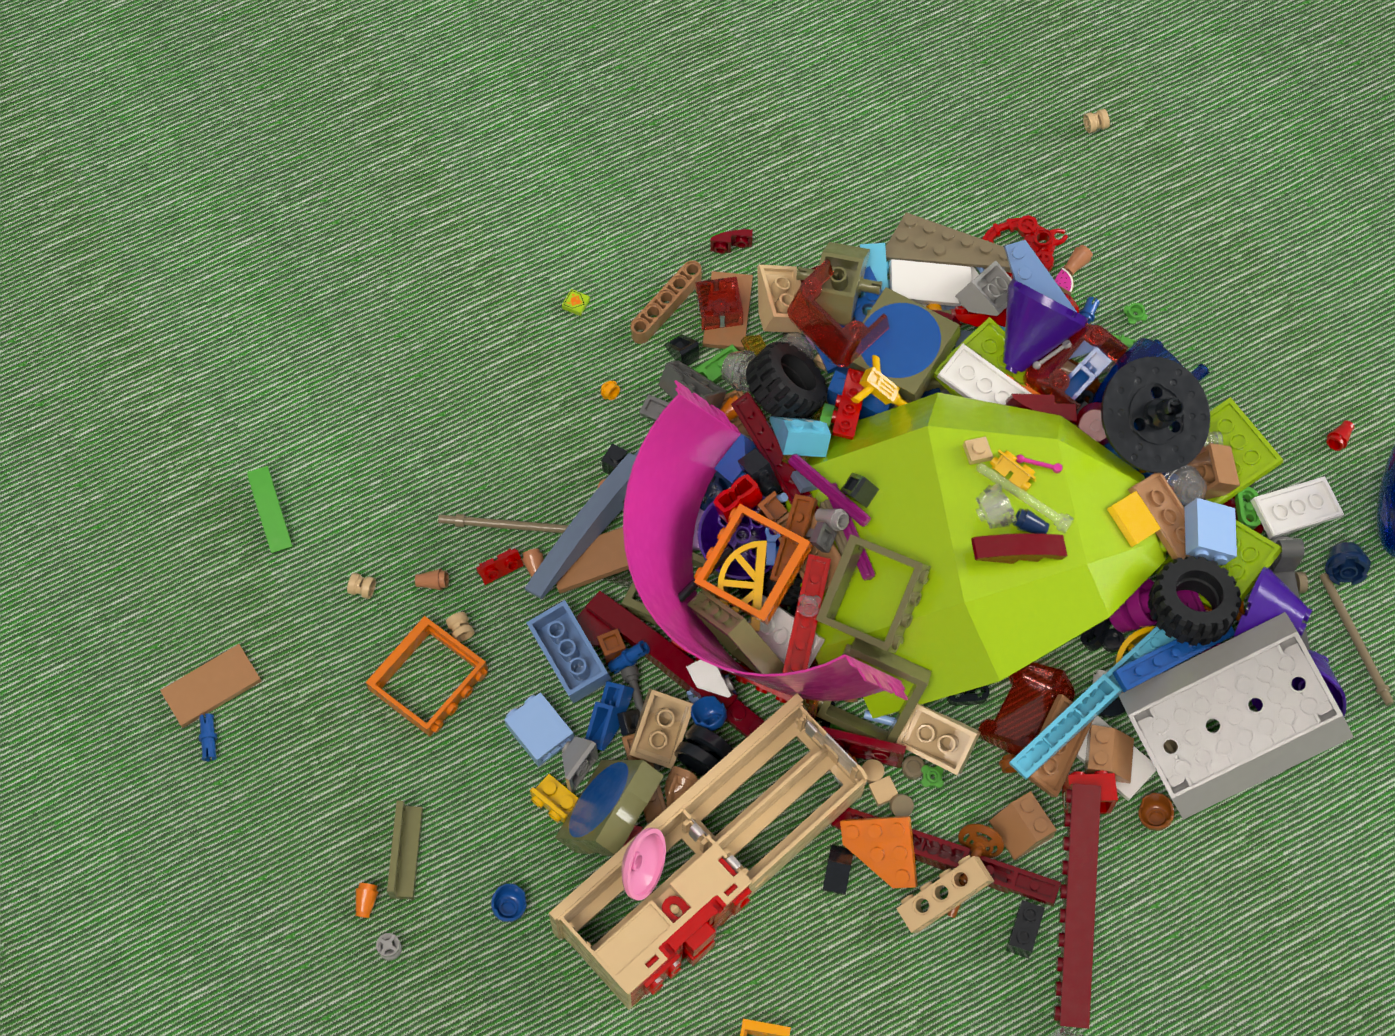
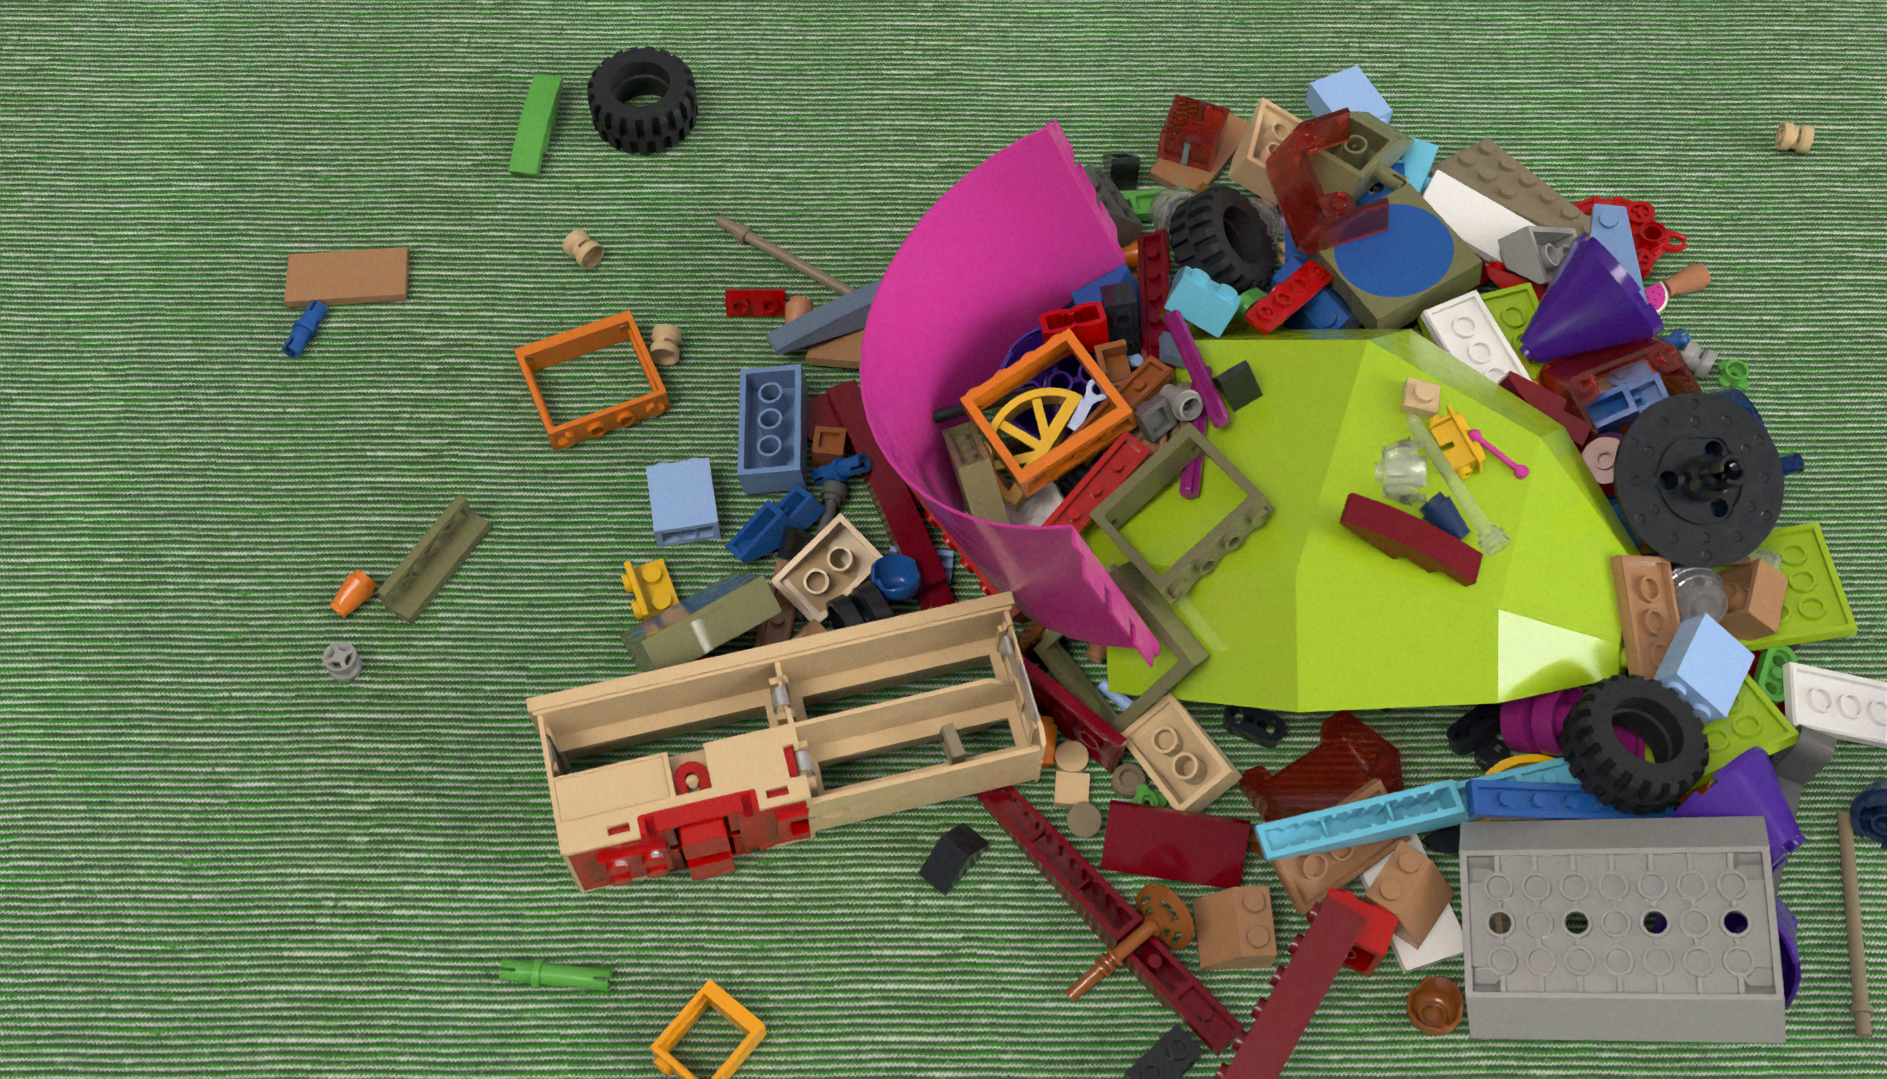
camera: 25 degrees right, 5 degrees down
nougat cone [415,568,449,590] -> none
blue hair [491,883,527,922] -> none
tile [562,289,590,316] -> none
light grey slope [562,736,599,793] -> none
bright pink dish [621,828,666,900] -> none
medium nougat beam [630,261,702,344] -> none
slope [686,659,735,698] -> none
dark red slope [710,229,753,254] -> none
clear plate [797,594,821,617] -> none
orange plate [840,816,918,888] -> none
yellow piece [851,355,907,406] -> none
tan brick [896,855,994,933] -> none
light grey hinge [1033,340,1072,370] -> none
yellow tile [1107,491,1161,547] -> none
dark tan tile [1295,571,1308,594] -> none
none -> black tyre [587,46,698,155]
none -> dark tan tile [939,722,966,765]
none -> dark red tile [1100,799,1250,889]
none -> light blue brick [1305,66,1393,132]
none -> light grey wheel [1675,340,1718,380]

